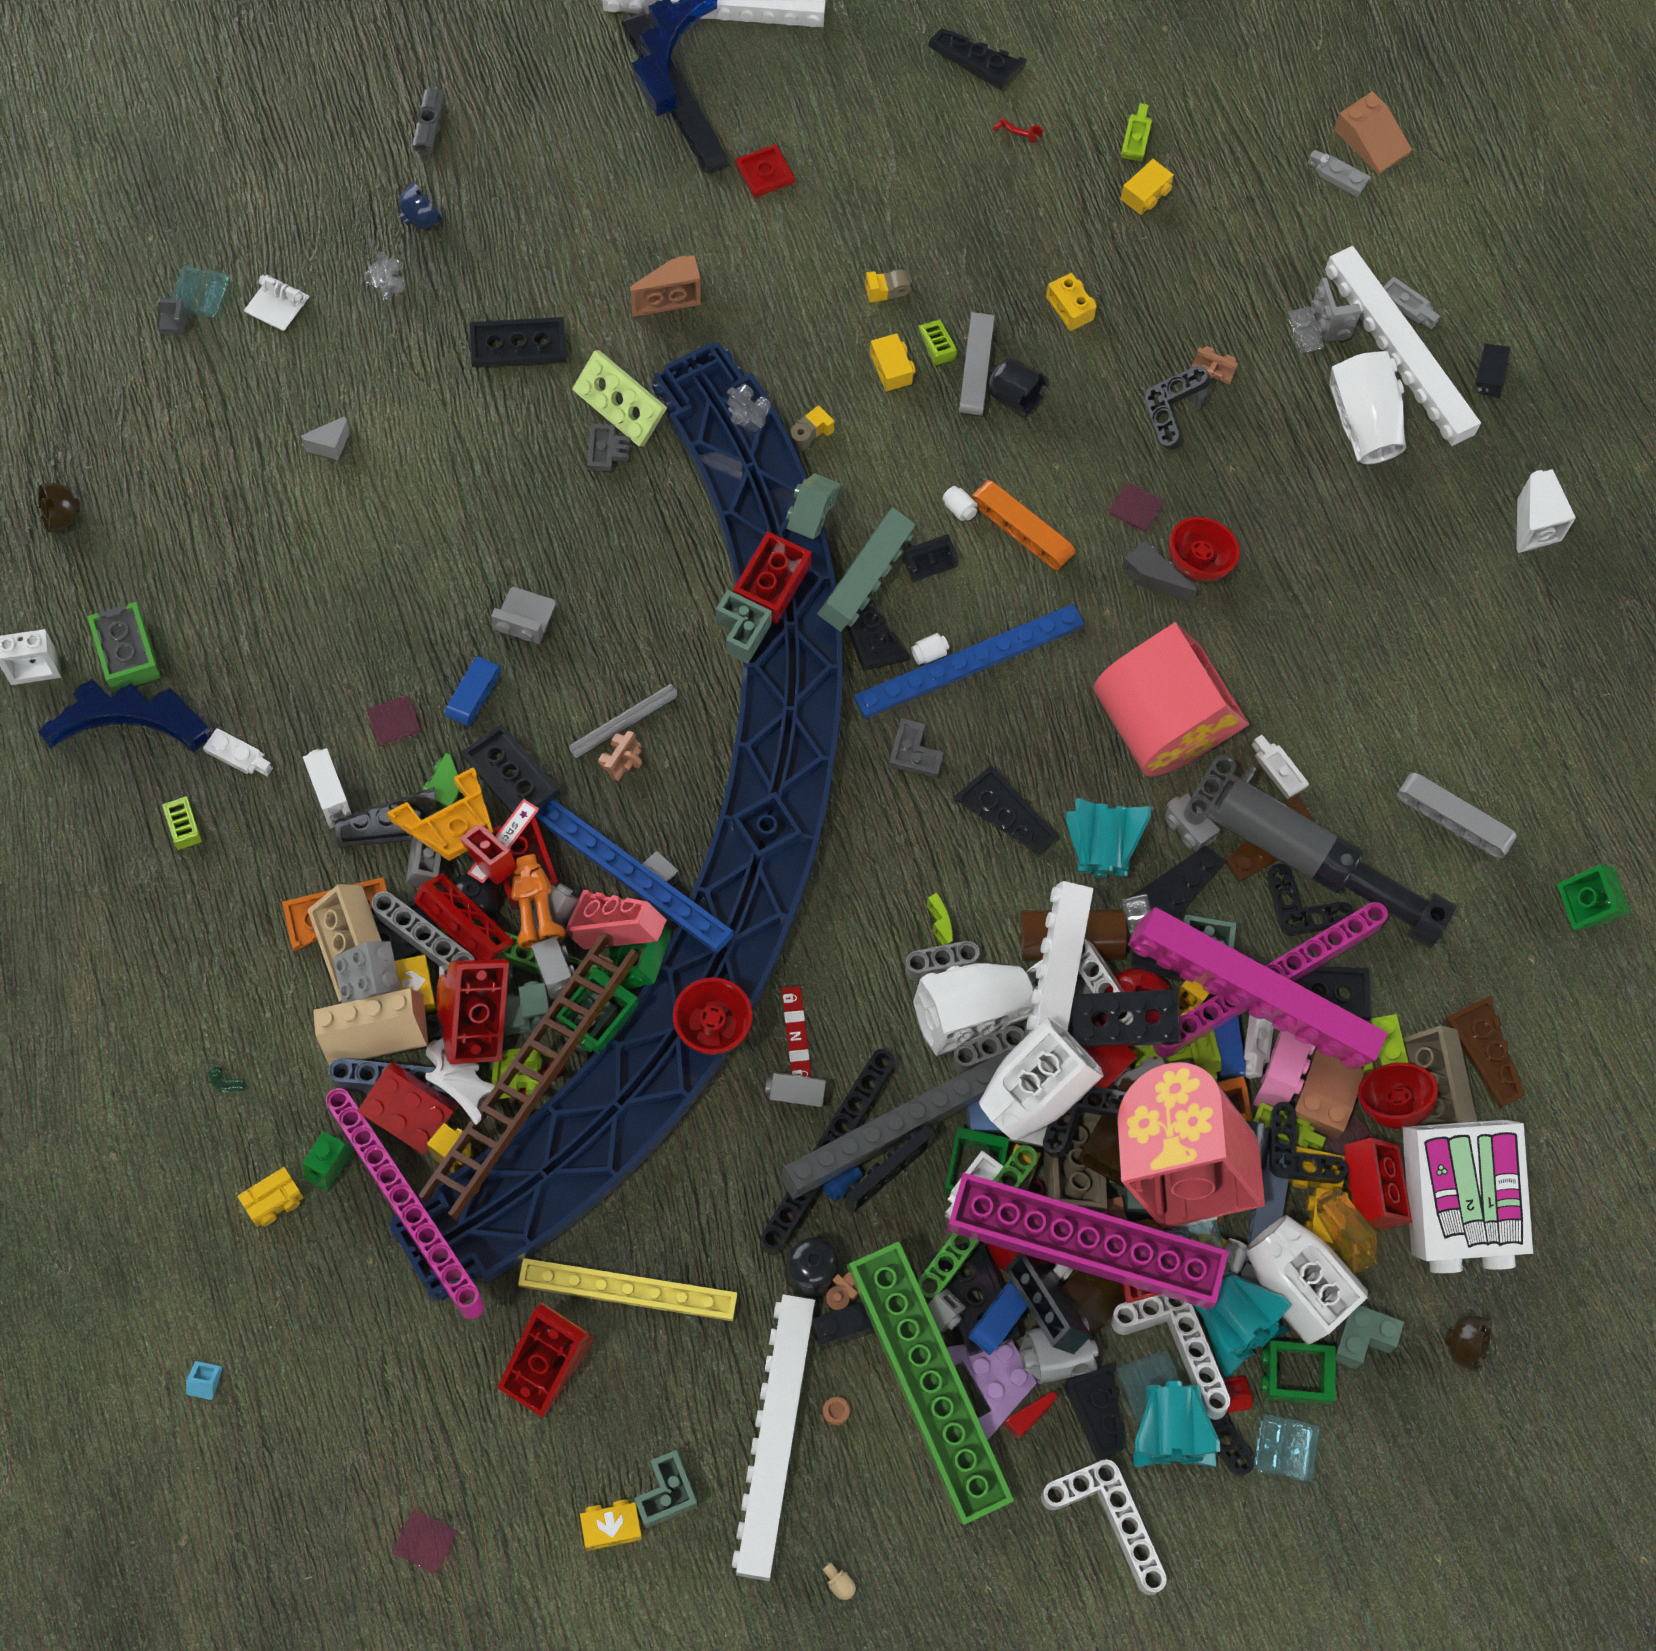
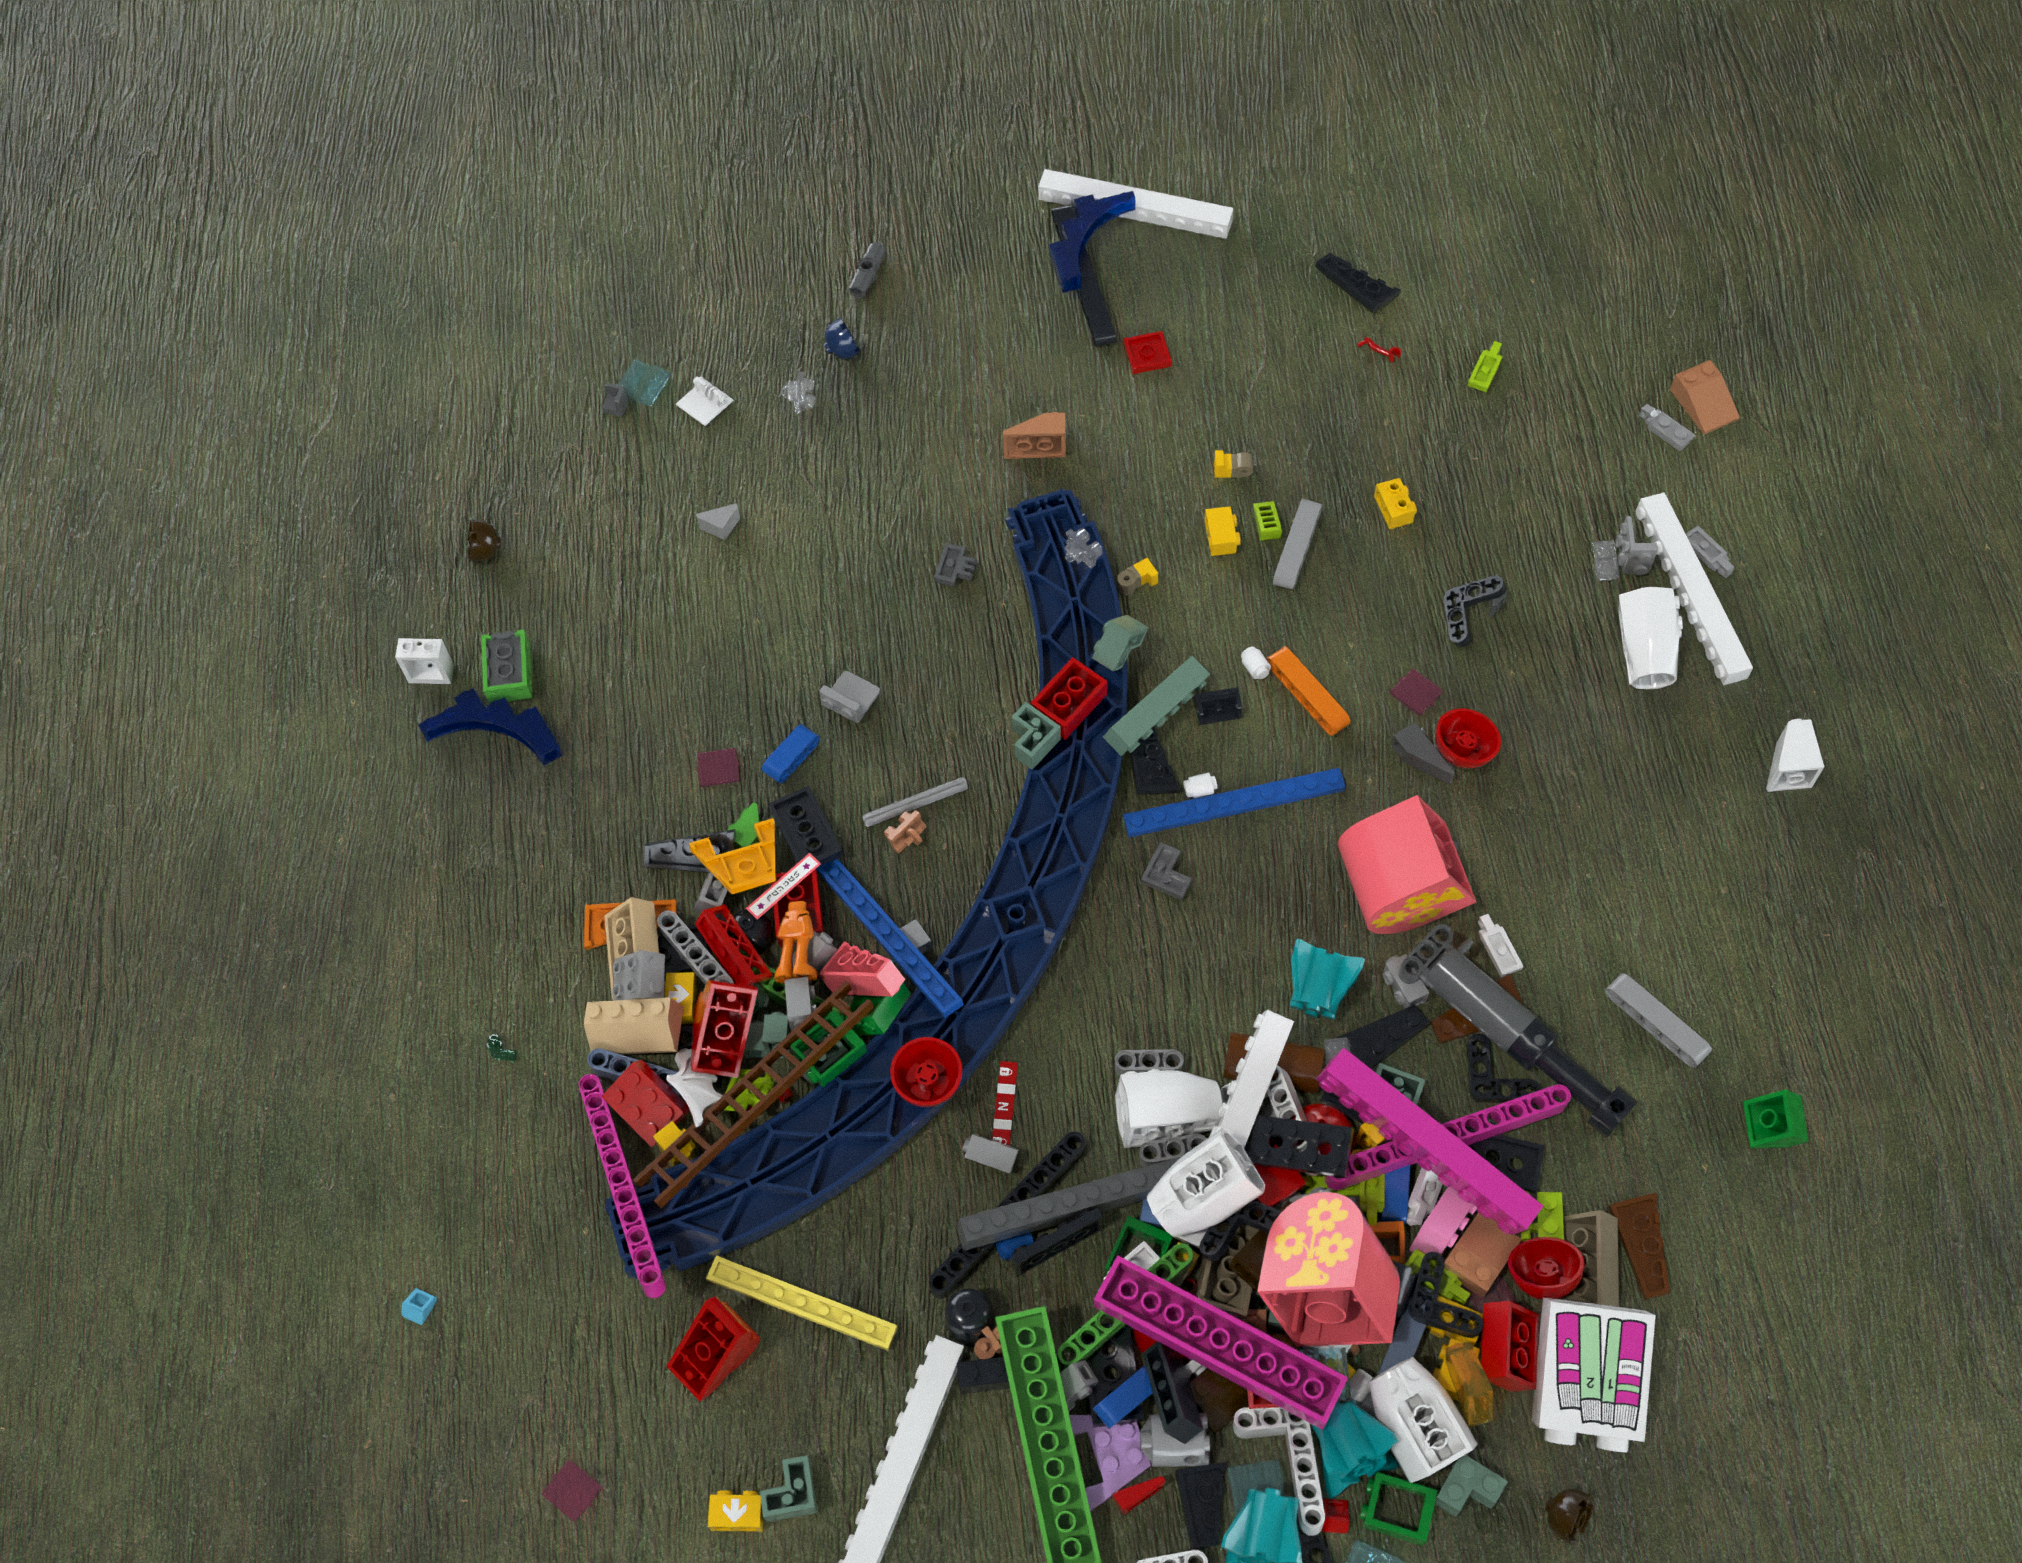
camera: 20 degrees right, 5 degrees down
lime slope [162,796,202,850] -> none
white hinge [203,728,273,777] -> none
yellow brick [237,1167,304,1227] -> none
green torso [302,1131,354,1192] -> none
white window [303,748,352,829] -> none
red slope [460,824,517,885] -> none
black plate [469,317,566,368] -> none
yellowish green plate [572,350,667,447] -> none
nougat tile [823,1397,850,1426] -> none
lime slope [926,892,953,946] -> none
black wing [954,765,1059,855] -> none
black cylinder [989,359,1049,418] -> none
yellow brick [1120,159,1174,215] -> none
nougat hips [1191,346,1238,385] -> none
black hinge [1475,343,1510,399] -> none

